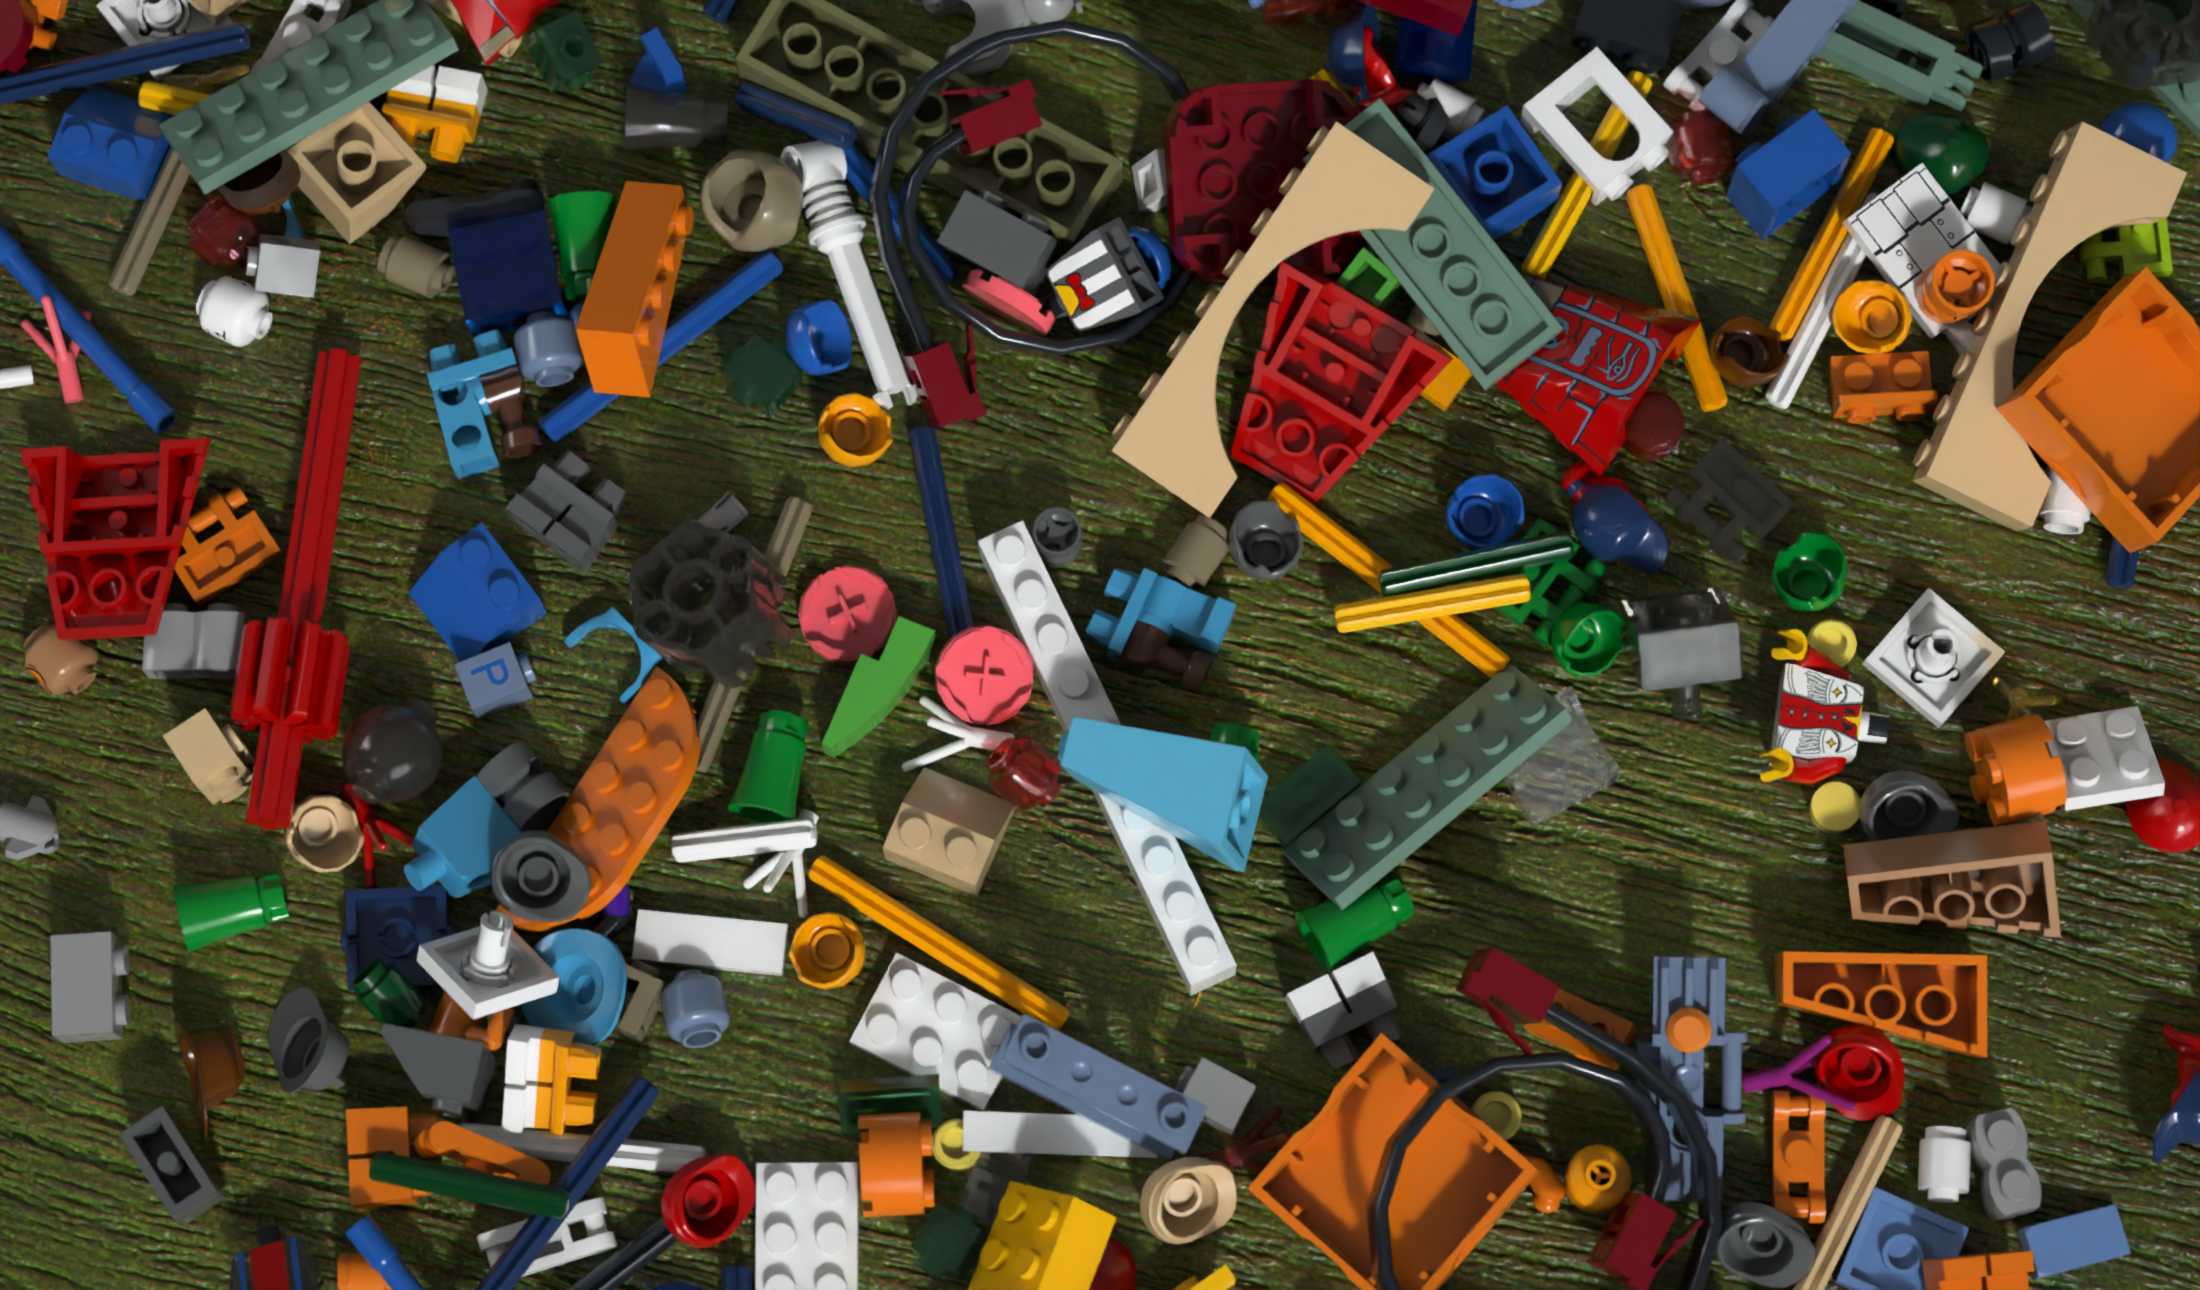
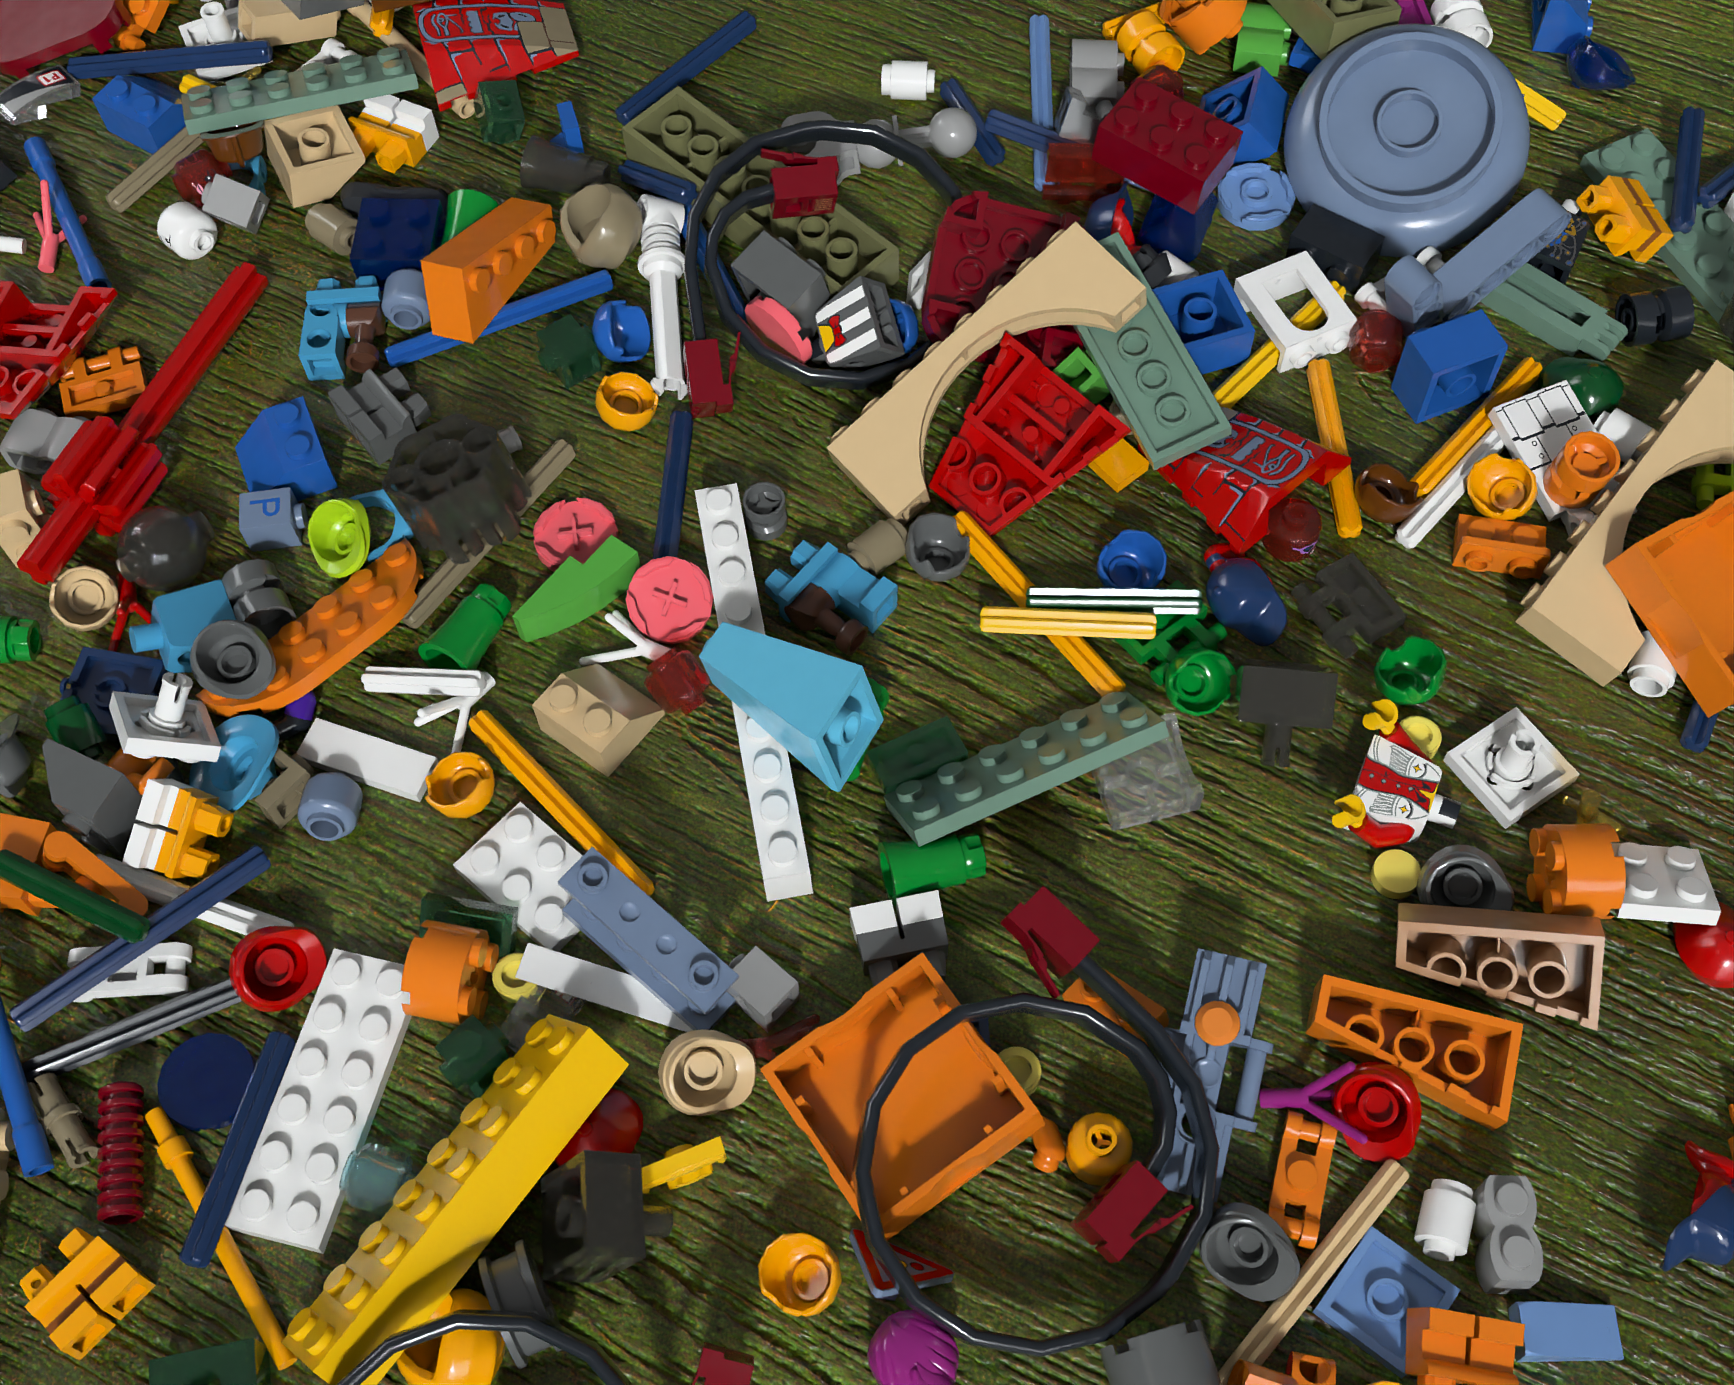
camera: 15 degrees right, 15 degrees down
none -> lime hat [308,498,371,578]

